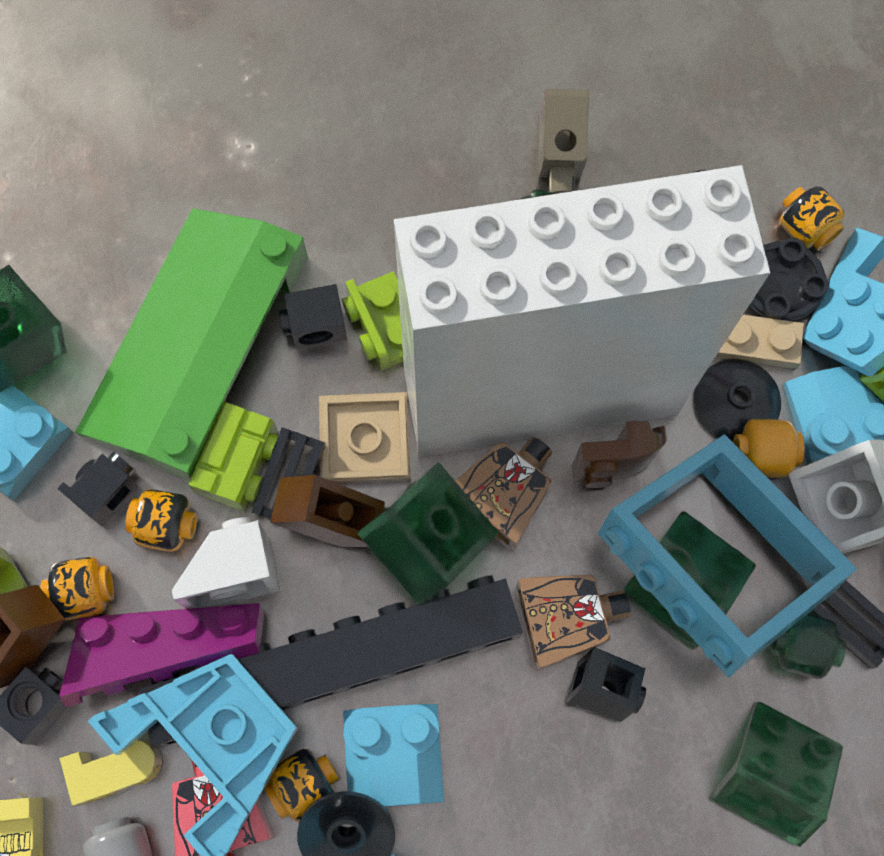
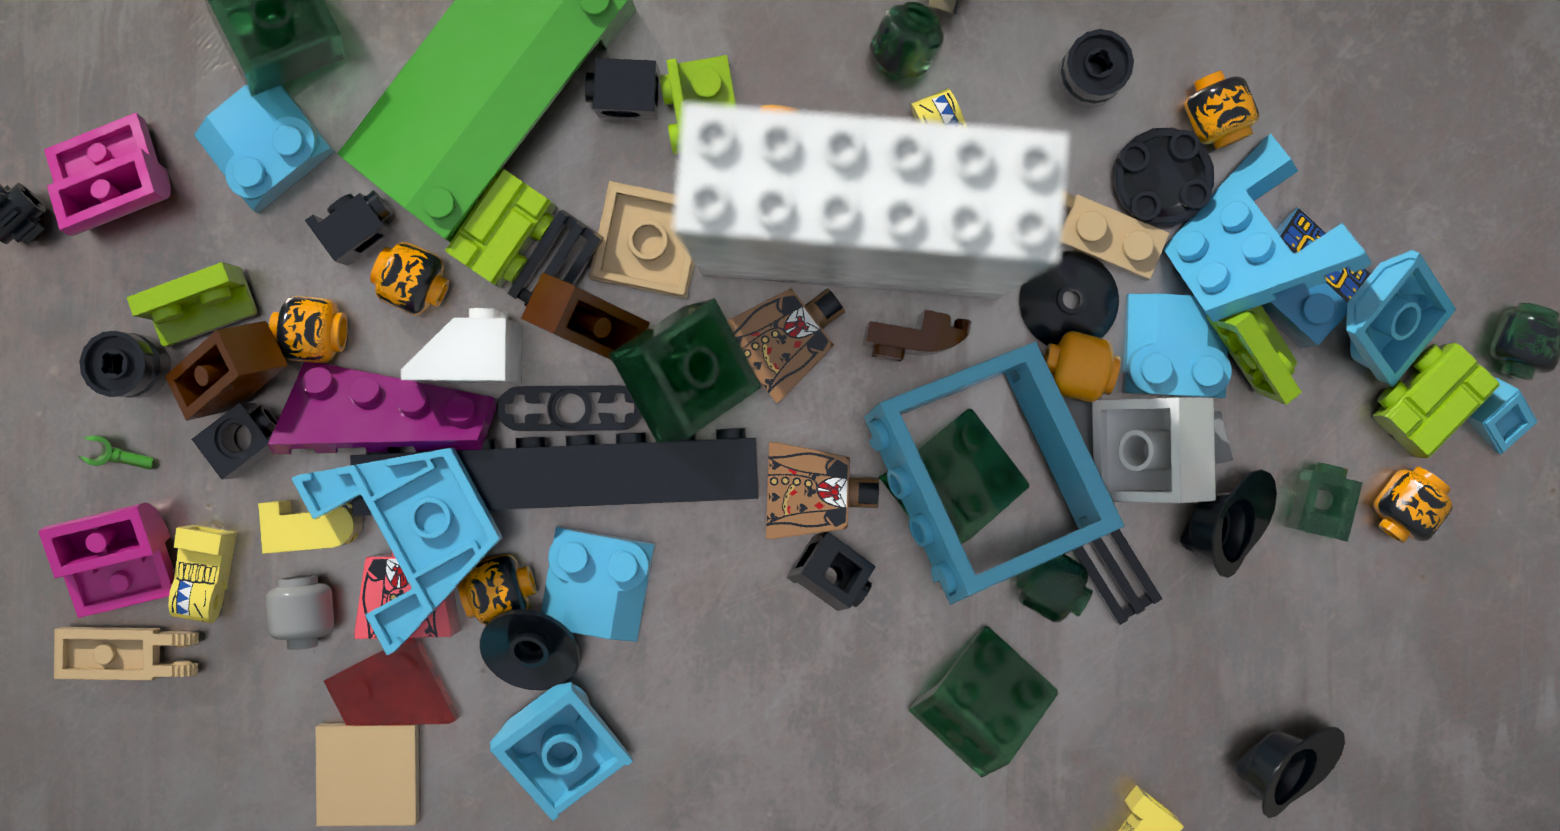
camera: 15 degrees right, 15 degrees up
none -> black beam [497,385,644,431]

